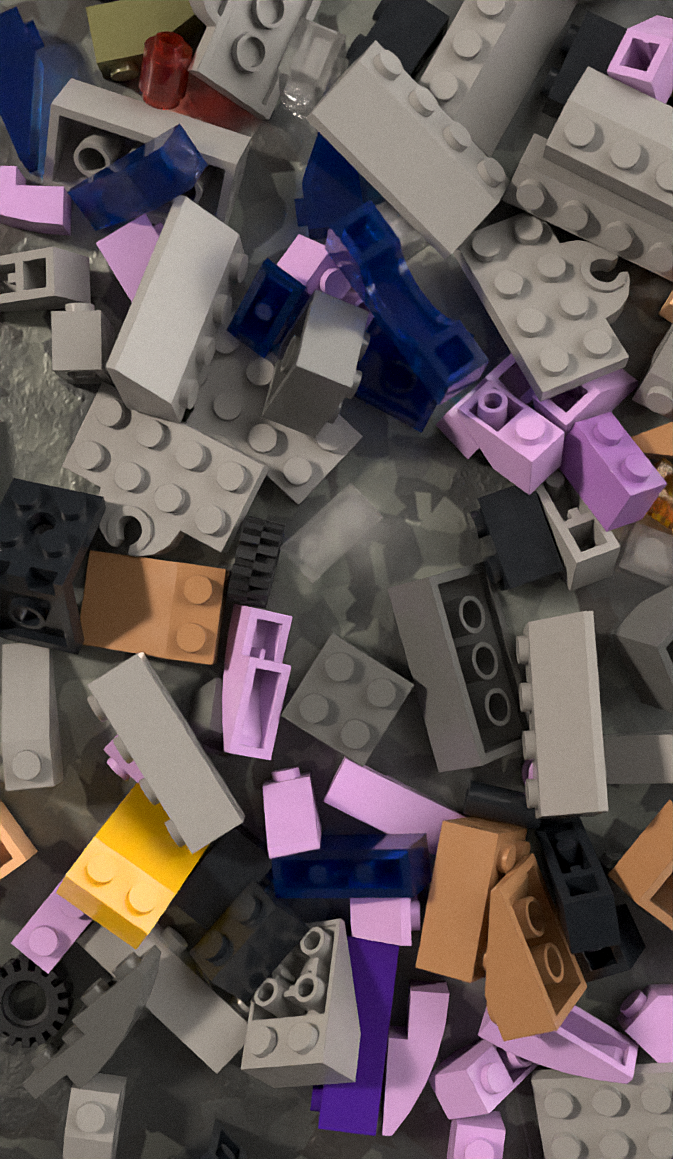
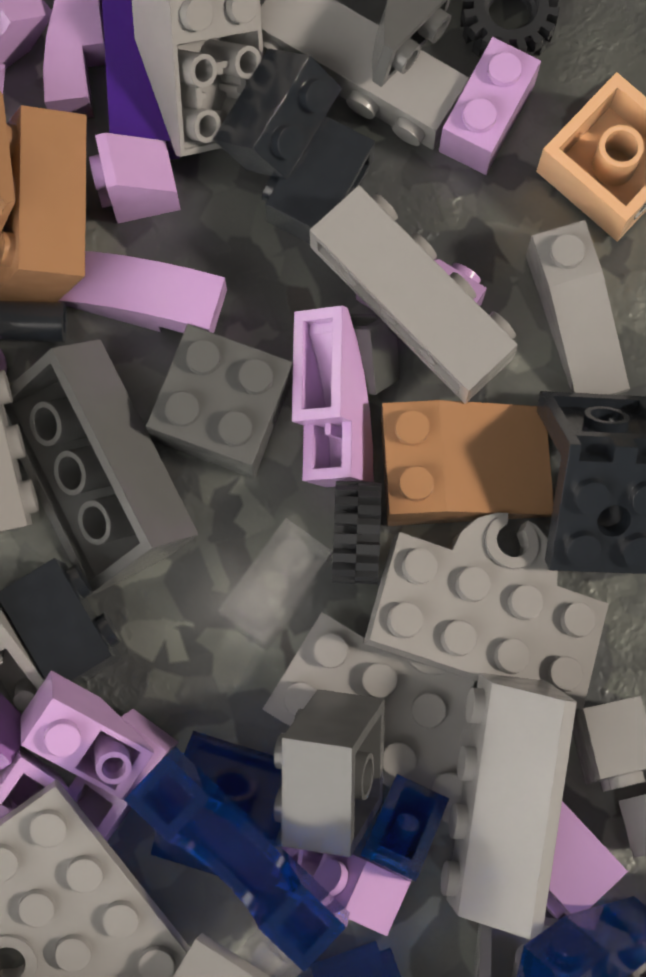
camera: 165 degrees right, 10 degrees down
yellow slope [56,783,210,949] -> none
lavender slope [262,766,322,858] -> none
clear blue brick [271,833,432,898] -> none

